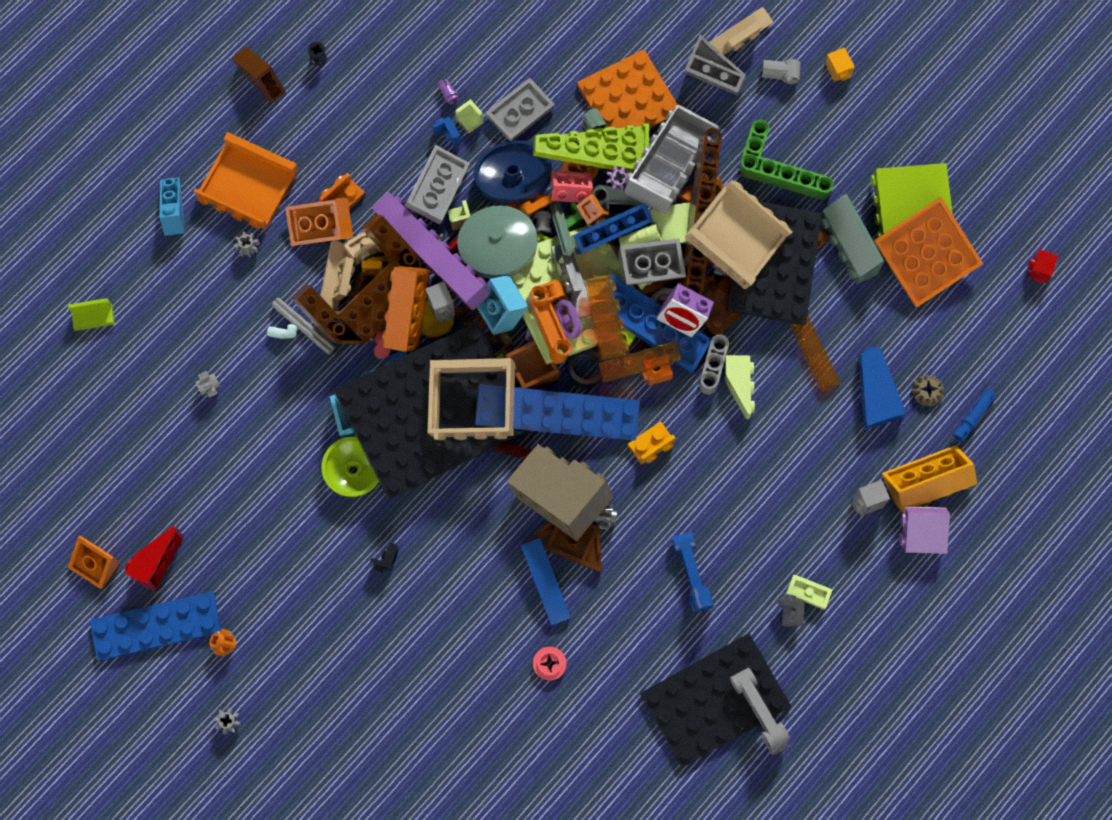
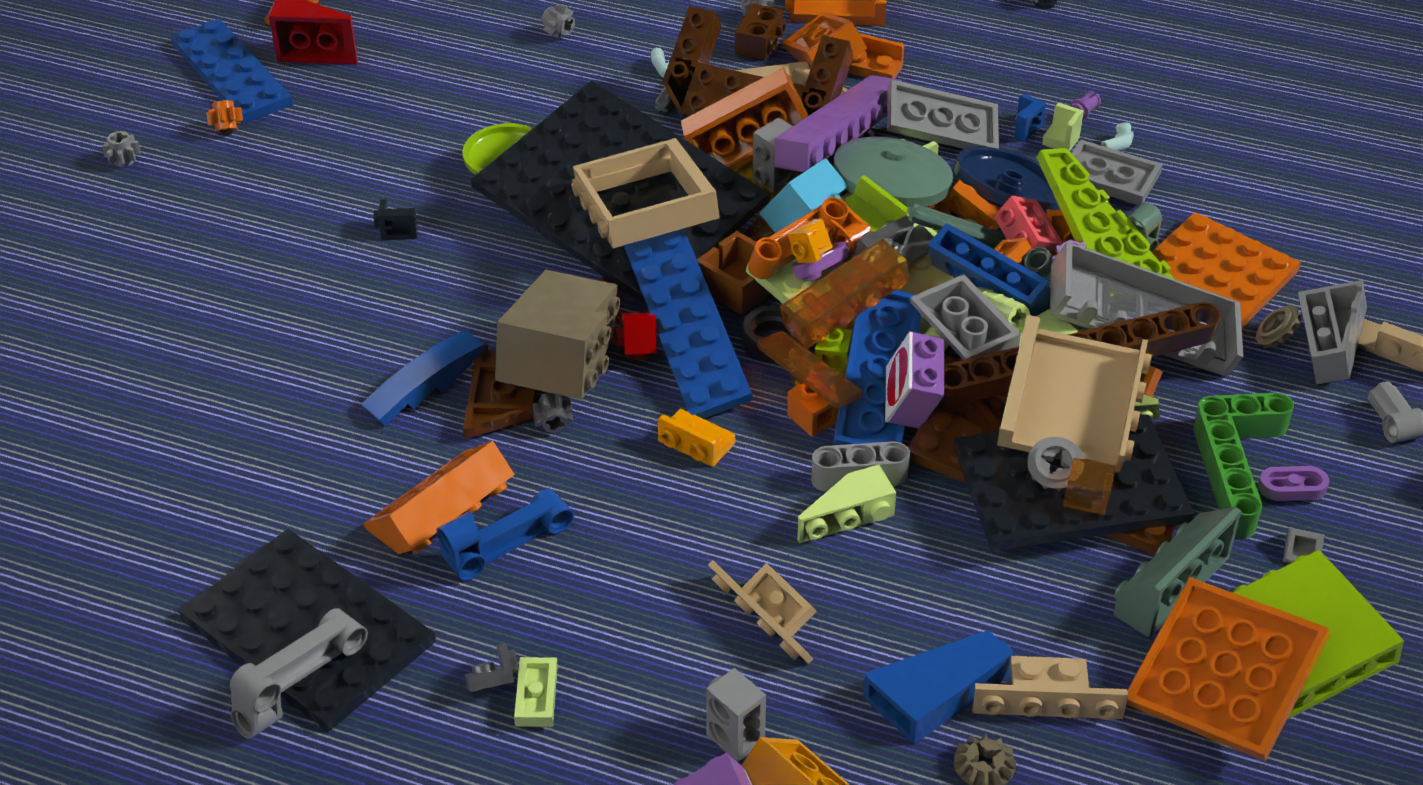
camera: 70 degrees right, 30 degrees down
coral gear [533,647,566,681] -> none
clear orange plate [788,315,841,393] -> none
none -> orange slope [363,441,515,554]
none -> red brick [615,312,657,360]
none -> tan bracket [708,560,817,664]
none -> reddish brown brick [735,3,786,61]
none -> light orange bracket [788,219,833,263]
none -> lime panel [844,175,909,232]
none -> tan bracket [972,656,1128,720]
none -> light grey gear [1027,437,1084,491]
none -> clear orange panel [1063,458,1115,515]
none -> light aqua arm [1101,122,1134,151]
none -> dark tan gear [1256,305,1303,349]
none -> medium lavender plate [1258,466,1329,501]
none -> light grey slope [1283,527,1325,564]

